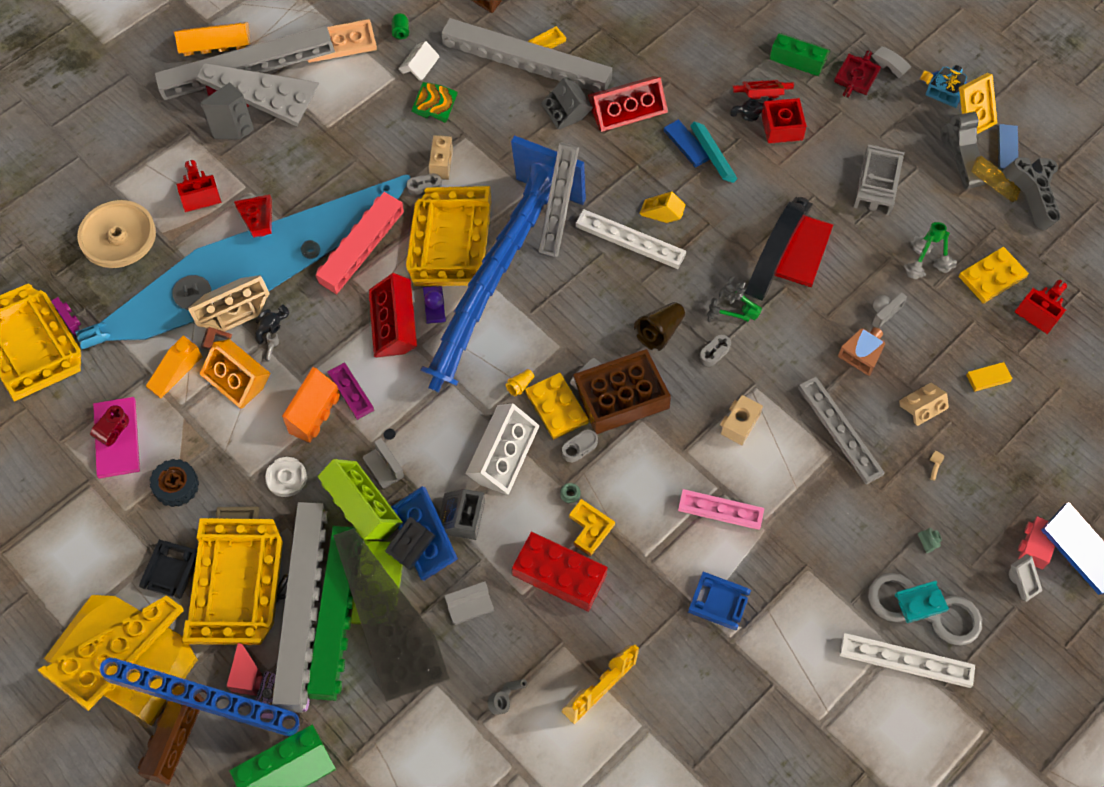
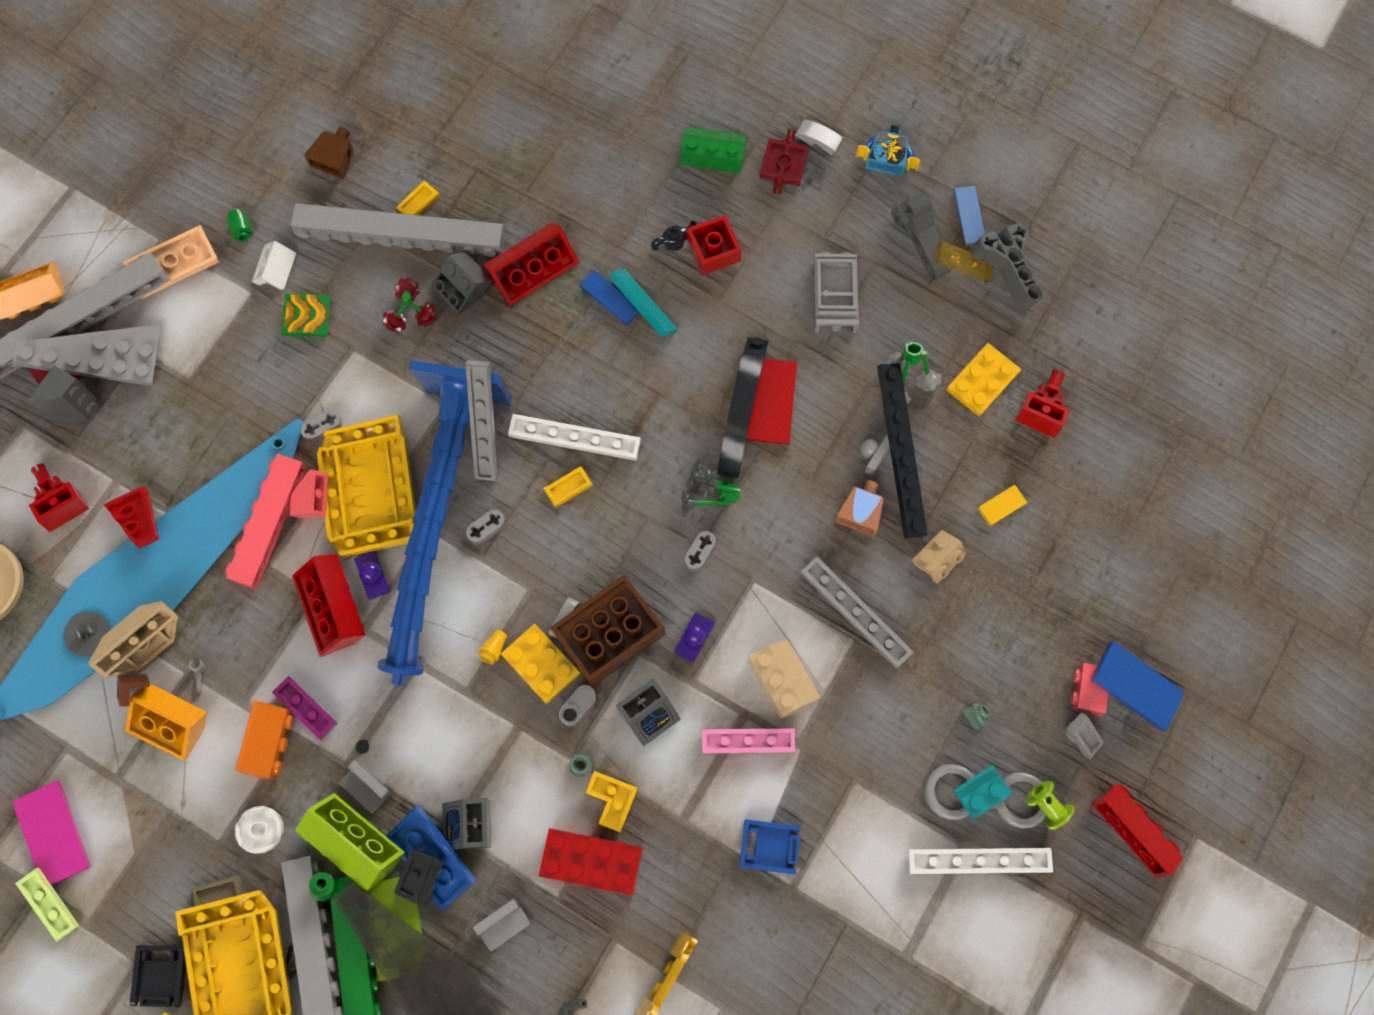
camera: 15 degrees left, 10 degrees up
dark red piece [90,405,129,447] -> none
light orange slope [146,336,203,398] -> none
black wheel [150,459,199,507] -> none
black piece [255,304,289,345] -> none
clear smoke plate [301,240,320,259] -> none
tan brick [429,135,453,180] -> none
white slope [465,403,540,495] -> none
dark brown cone [634,302,685,351] -> none
yellow slope [639,191,686,223] -> none
tan brick [720,395,763,445] -> none
red plate [732,80,794,99] -> none
tan hand [930,451,944,481] -> none
yellow plate [959,73,997,134] -> none
none -> yellowish green tile [15,868,79,942]
none -> coral slope [290,470,328,519]
none -> green brick [309,872,334,902]
none -> dark red plant [382,277,438,333]
none -> light grey beam [466,510,505,545]
none -> yellow tile [543,466,593,508]
none -> dark grey slope [616,678,681,747]
none -> dark purple tile [674,612,715,663]
none -> tan slope [748,639,821,720]
none -> black plate [877,363,928,539]
none -> lime hose [1026,781,1074,829]
none -> red slope [1091,783,1183,878]

